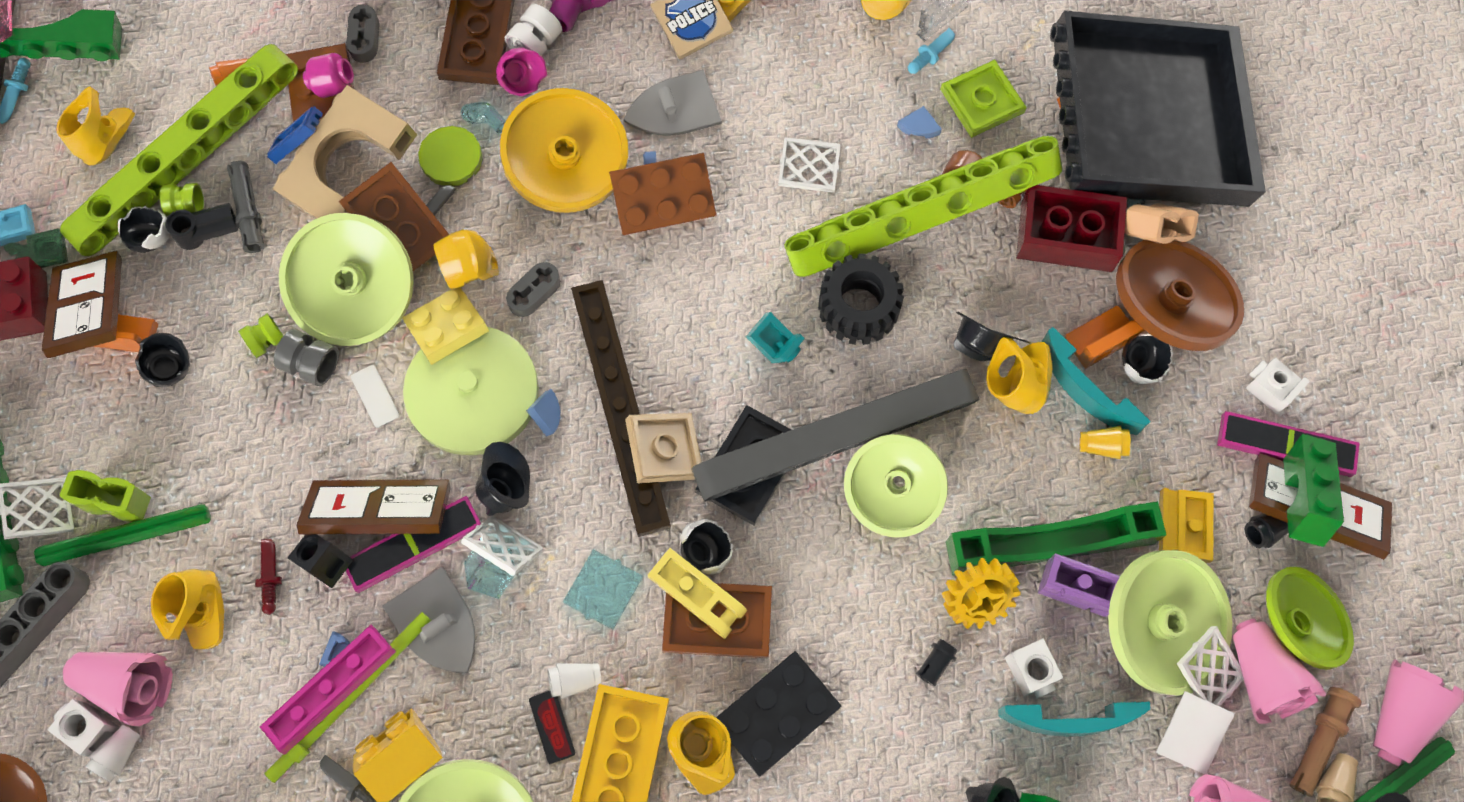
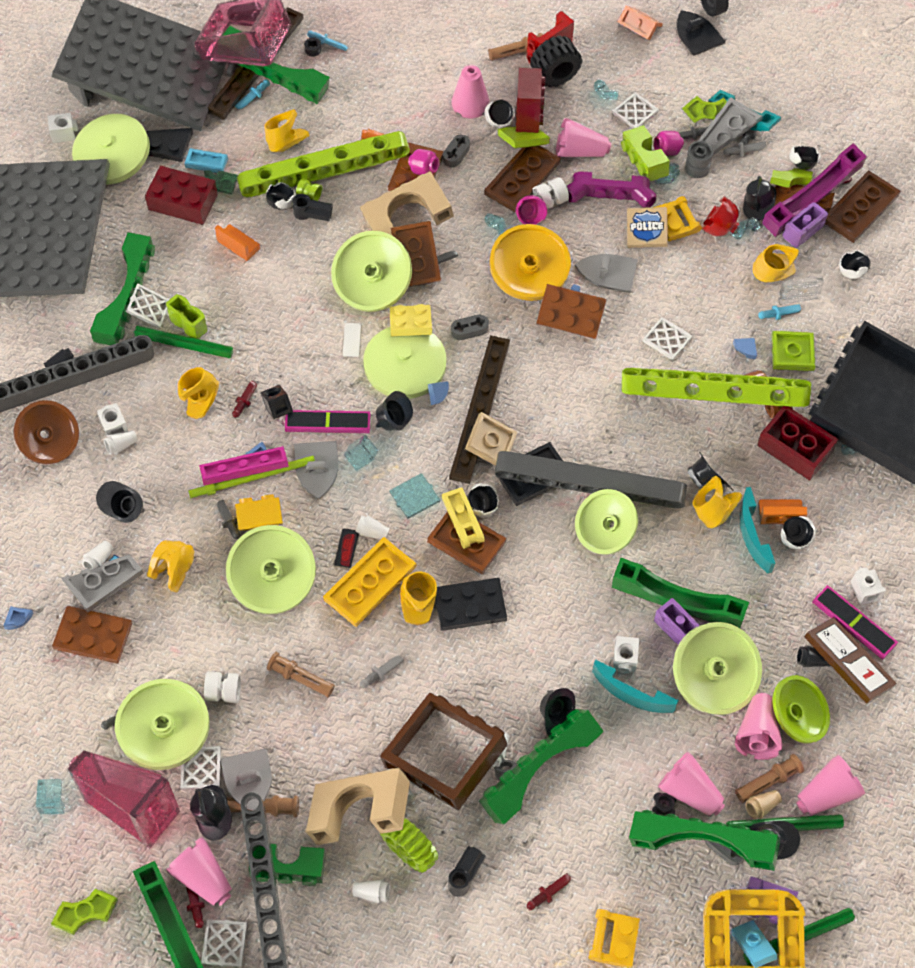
camera: 30 degrees right, 10 degrees down
tile [42,250,122,358] -> none
bright pink cone [63,652,173,727] -> none
black hair [135,333,190,387] -> none
dark grey pin [227,161,265,253] -> none
lime wheel [238,313,284,358] -> none
blue tile [267,106,323,164] -> none
dark grey wheel [274,329,339,386] -> none
tile [296,479,451,535] -> none
lime tile [418,126,483,186] -> none
yellow helmet [433,229,499,289] -> none
white window [461,516,543,576] -> none
teal bracket [745,312,805,364] -> none
black tyre [818,254,904,345] -> none
black pin [916,639,957,687] -> none
yellow gear [942,558,1021,629] -> none
yellow cone [1079,426,1130,459] -> none
dark orange dish [1116,240,1244,351] -> none
light nougat brick [1124,203,1199,244] -> none
white sticker [1156,691,1235,774] -> none
yellow plate [1159,488,1214,563] -> none
white window [1177,626,1244,706] -> none
green arch [1283,434,1344,547] -> none

